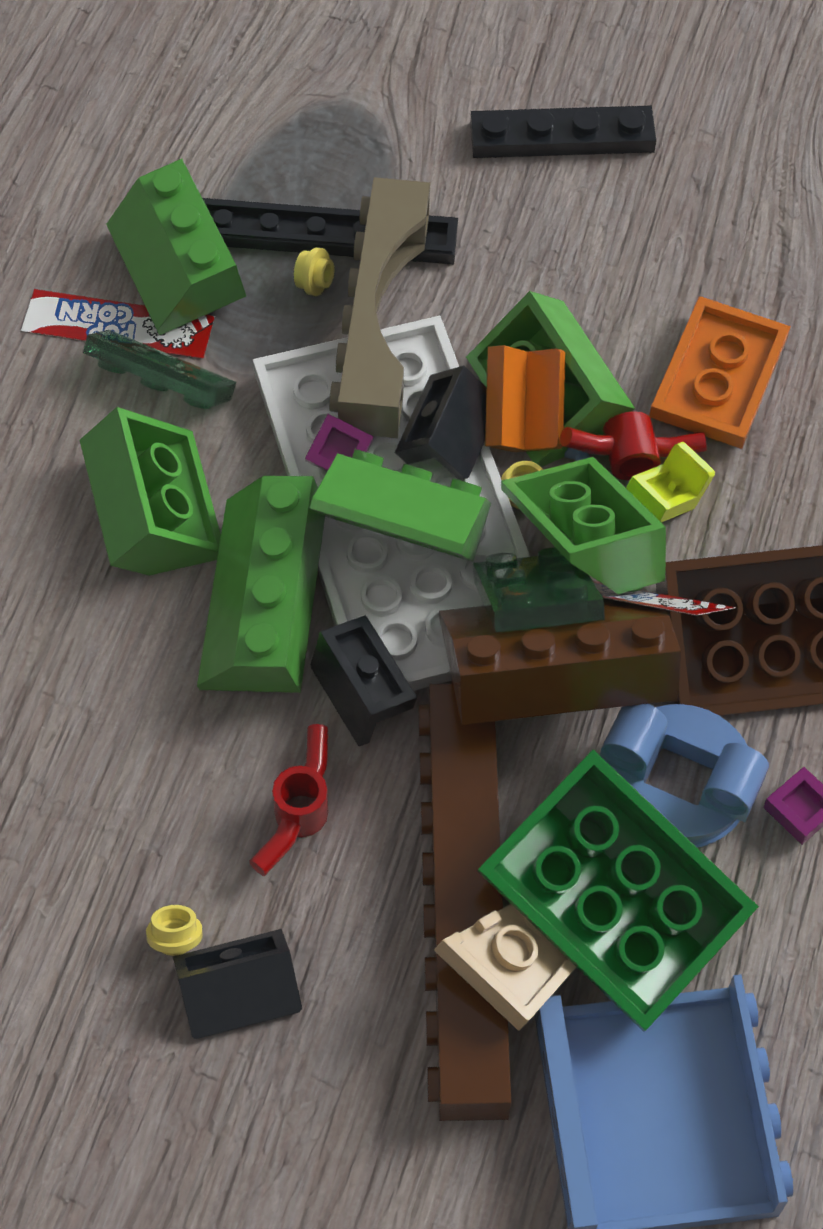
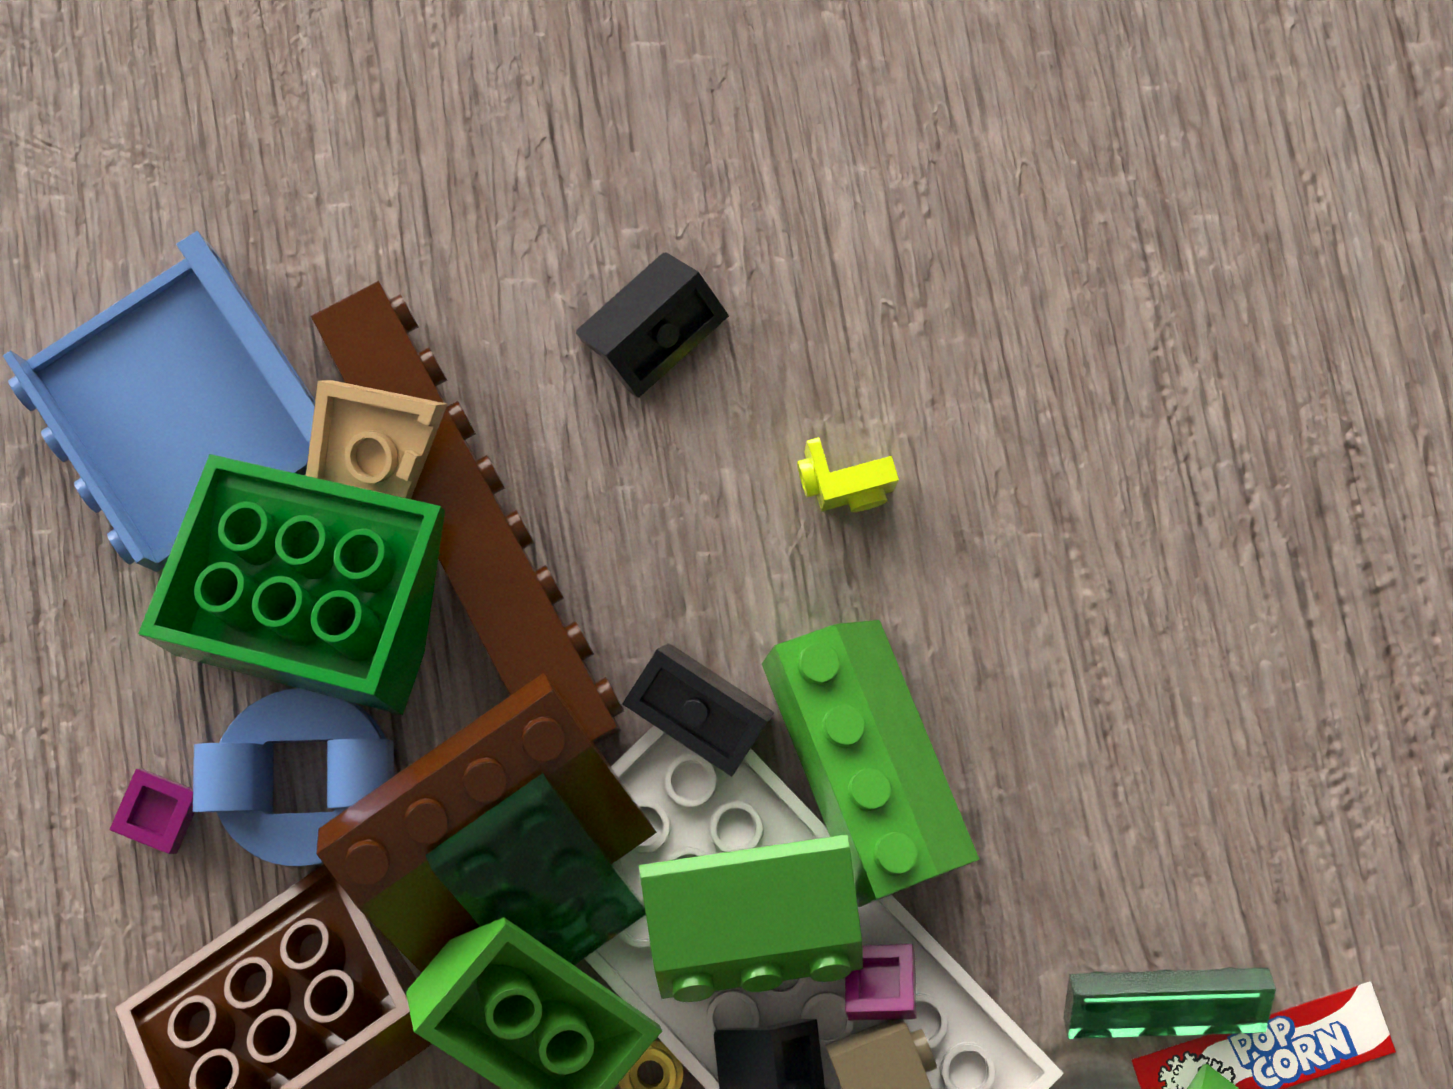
camera: 155 degrees right, 20 degrees up
bright green slope [80,407,221,576] -> none
light yellow plate [146,905,203,956] -> none
red piece [249,724,328,876] -> none
sticker [541,579,735,615] -> none
none -> neon yellow bracket [797,437,899,512]

